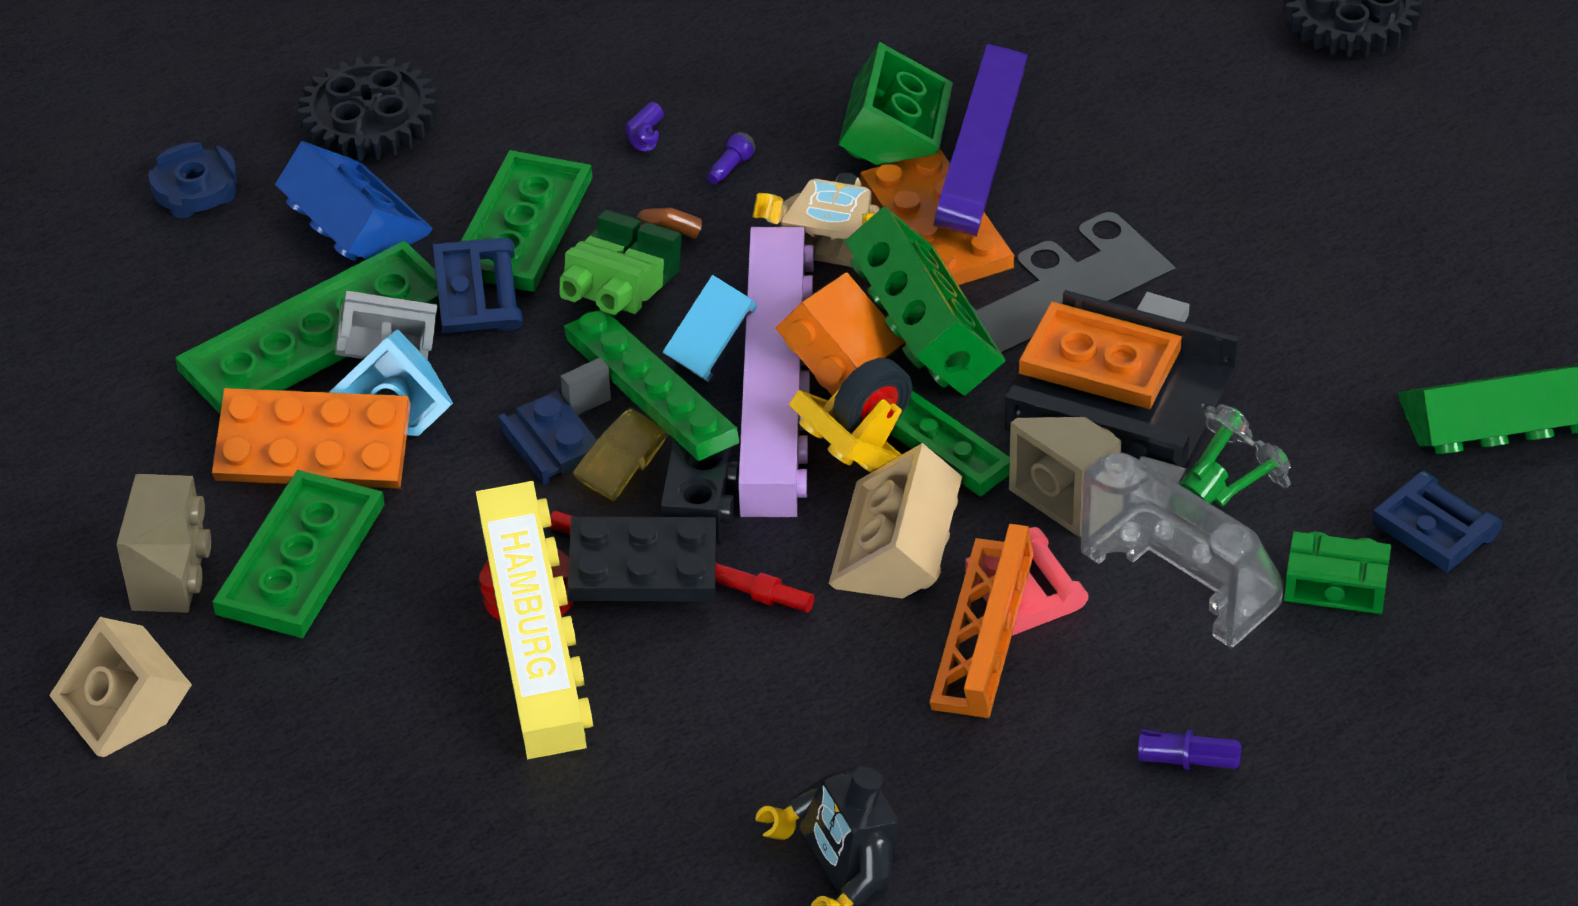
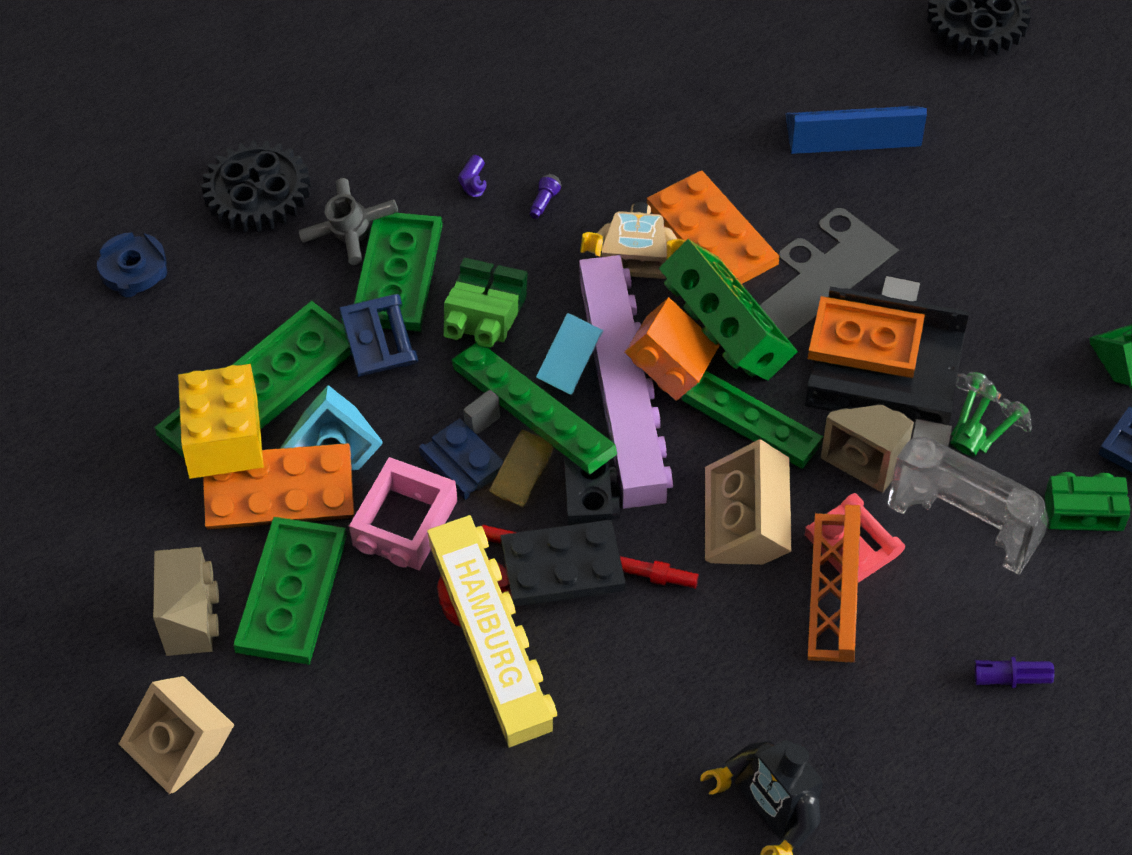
camera: 10 degrees left, 10 degrees up
blue slope [275,141,433,261] -> none
light grey hinge [335,291,437,360] -> none
dark orange arm [636,208,702,239] -> none
plate [788,358,912,473] -> none
green slope [838,42,953,165] -> none
dark purple beam [933,43,1028,237] -> none
none -> yellow brick [178,364,264,479]
none -> dark grey bar [299,178,398,265]
none -> bright pink window [349,457,457,570]
none -> blue slope [786,106,927,154]

